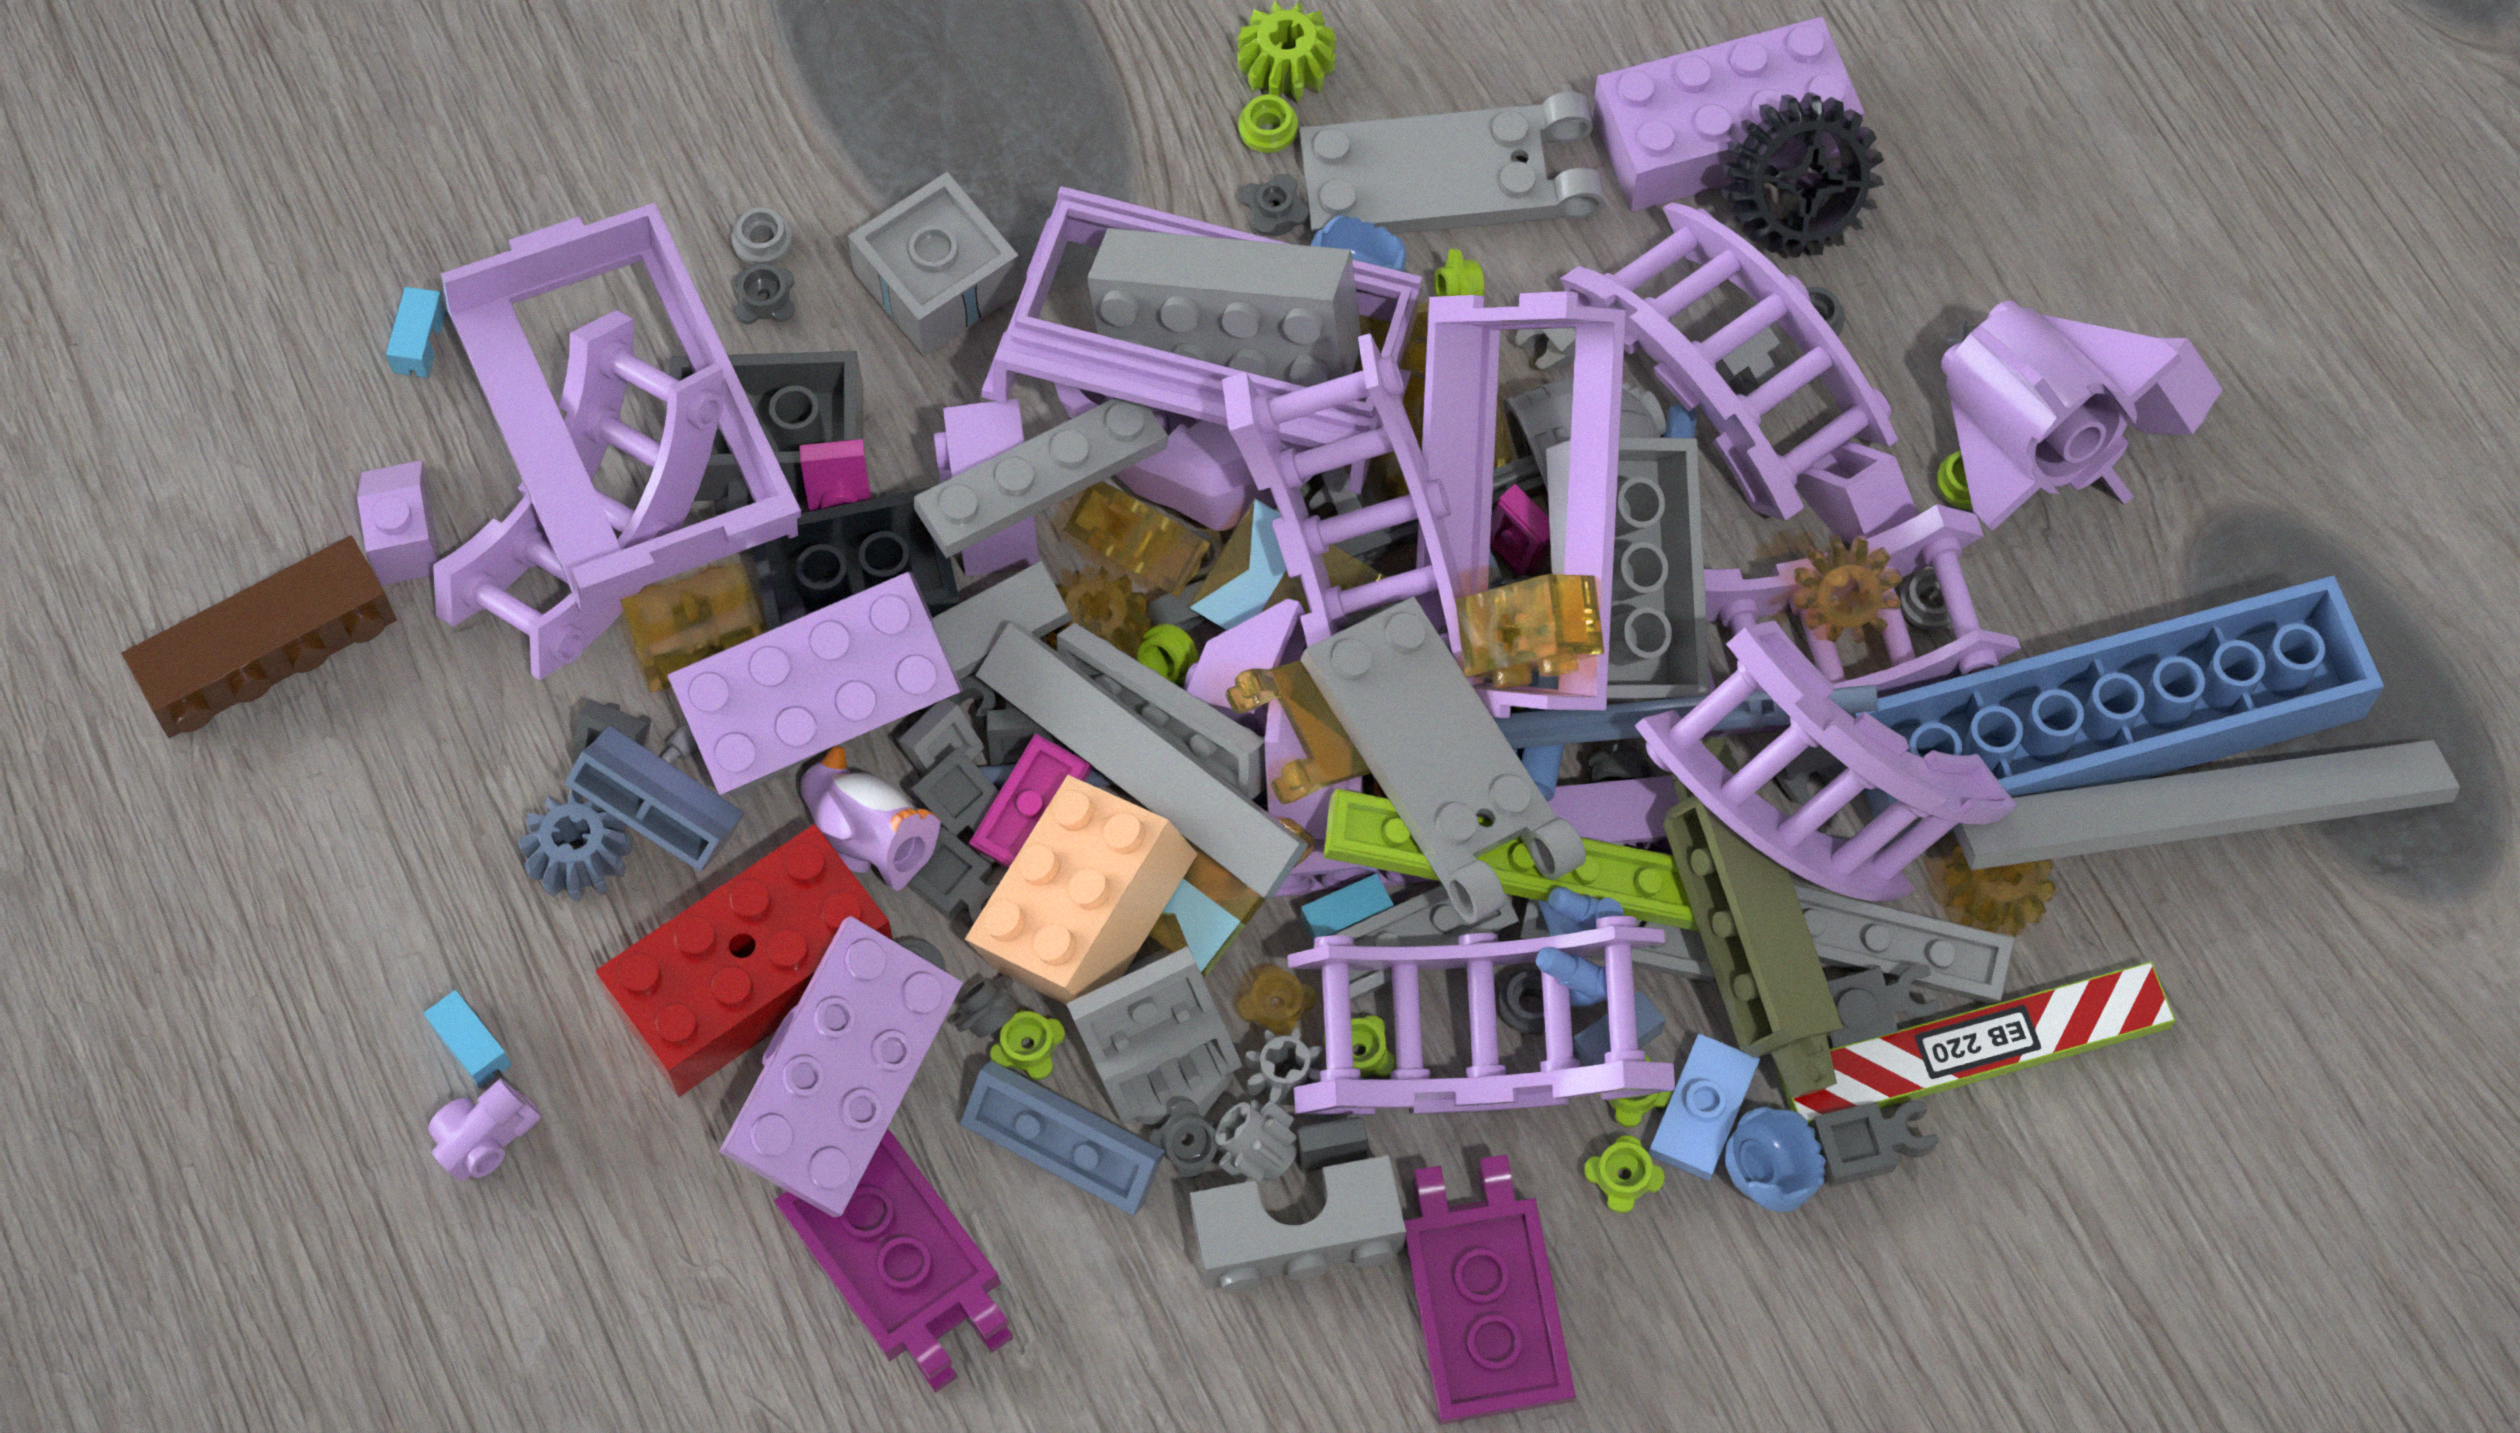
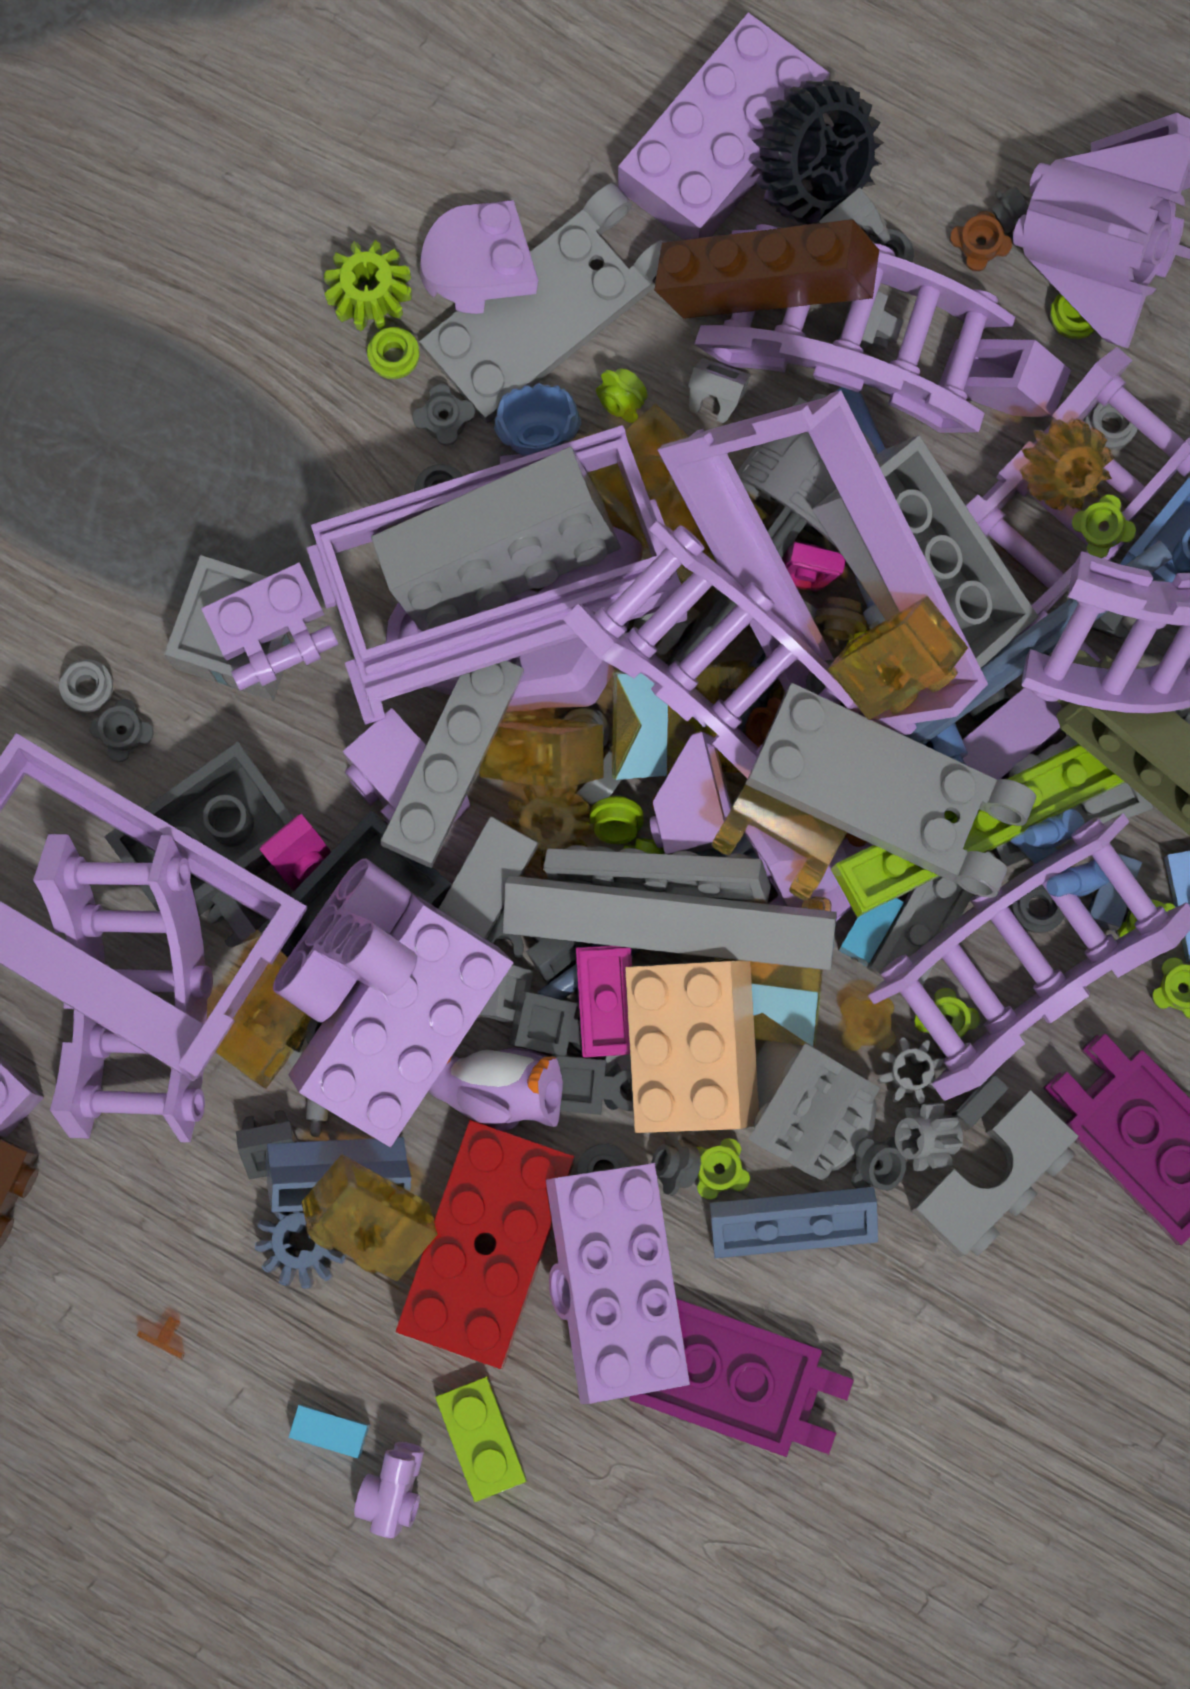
camera: 30 degrees left, 15 degrees up
none -> clear orange piece [136,1316,184,1360]
none -> lavender plate [201,563,339,691]
none -> lavender beam [273,859,417,1022]
none -> clear yellow brick [301,1154,438,1282]
none -> lavender slope [420,200,539,314]
none -> lime plate [435,1376,527,1503]
none -> reddish brown brick [654,219,879,319]
none -> light grey tile [819,187,890,244]
none -> dark orange plate [950,211,1012,271]
none -> lime plate [1072,495,1136,558]

